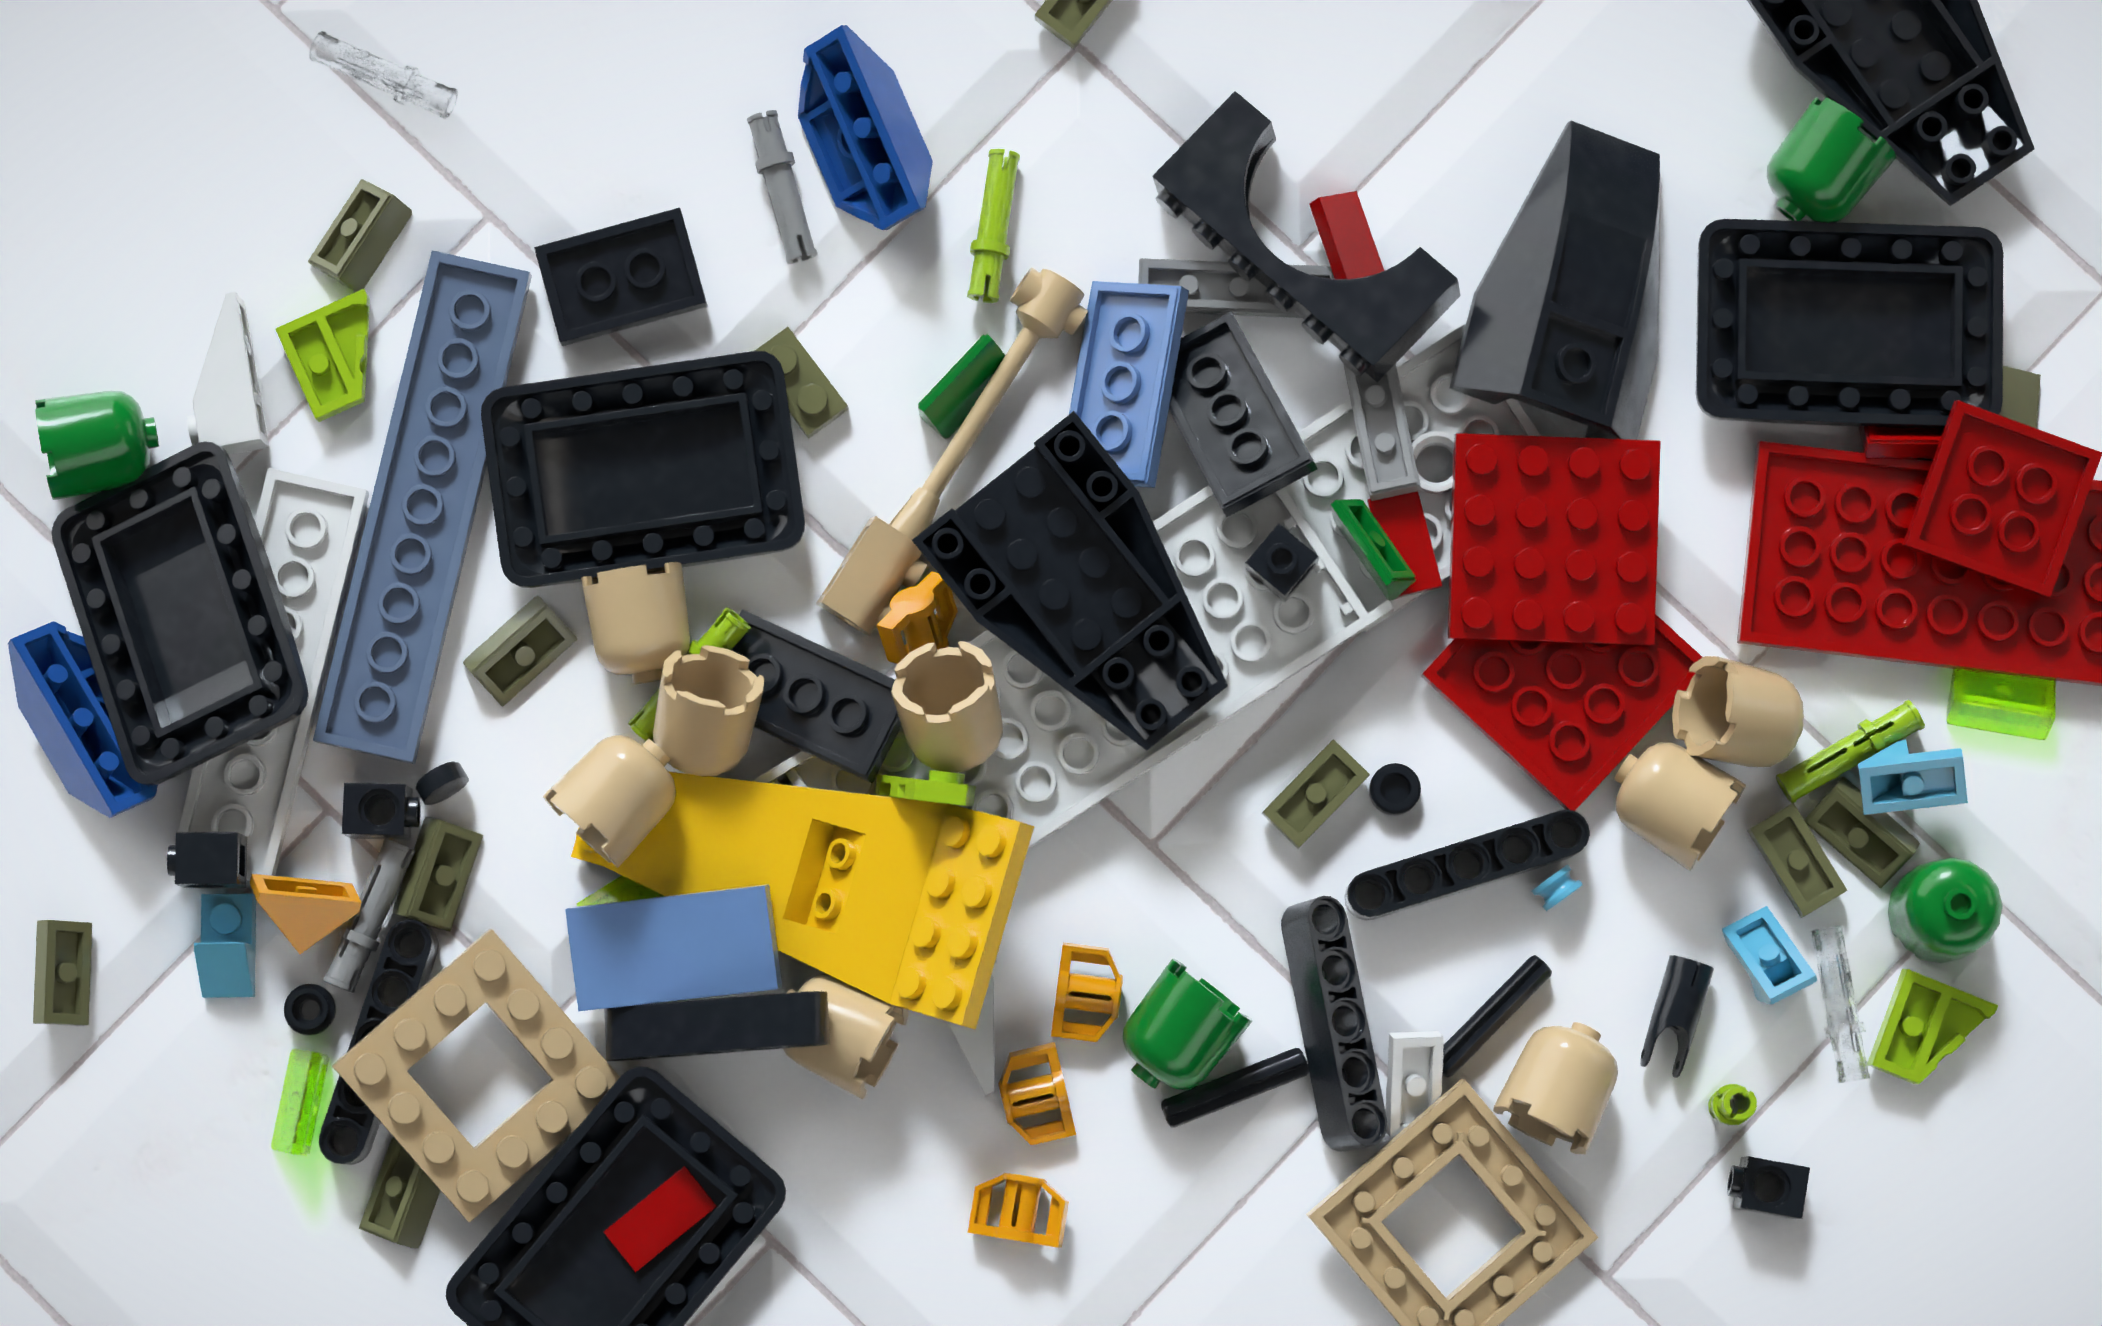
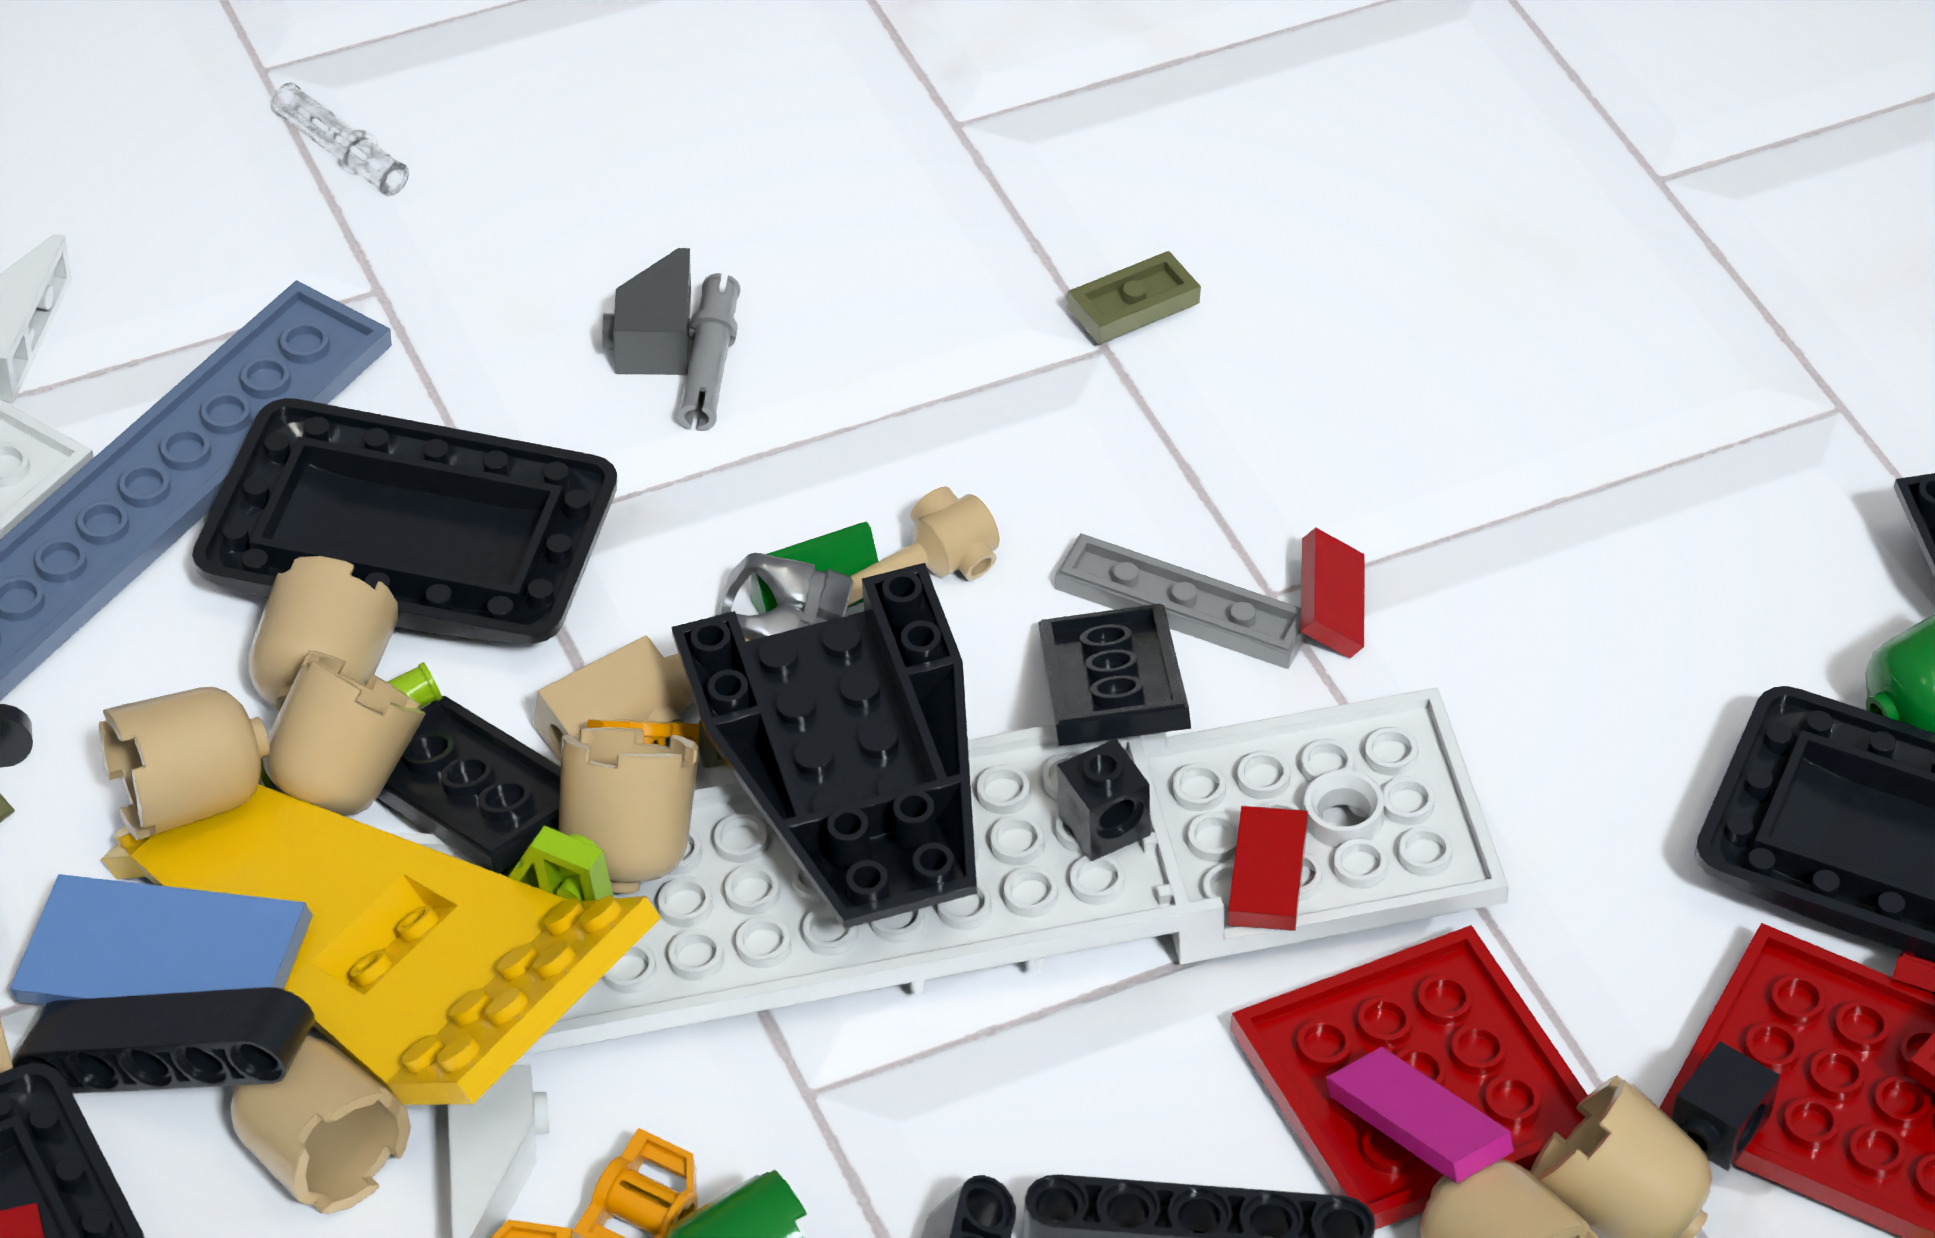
camera: 20 degrees right, 35 degrees down
lime wing [275,289,370,422] -> none
olive slope [307,179,413,292] -> none
olive slope [463,595,578,707] -> none
black plate [534,207,708,347] -> none
olive plate [755,326,849,439] -> none
blue wedge [797,25,933,230] -> none
lime pin [967,148,1020,303] -> none
medium blue tile [1069,281,1189,488] -> none
black arch [1152,91,1461,383] -> none
olive plate [1261,739,1370,849] -> none
green slope [1330,499,1416,601] -> none
light grey tile [1343,363,1421,501] -> none
black tile [1369,763,1421,816] -> none
red plate [1447,433,1661,646] -> none
black wedge [1449,120,1660,440] -> none
none -> dark grey slope [602,248,691,375]
none -> flat silver piece [717,552,854,640]
none -> dark pink tile [1326,1047,1514,1183]
none -> black brick [1671,1041,1781,1171]

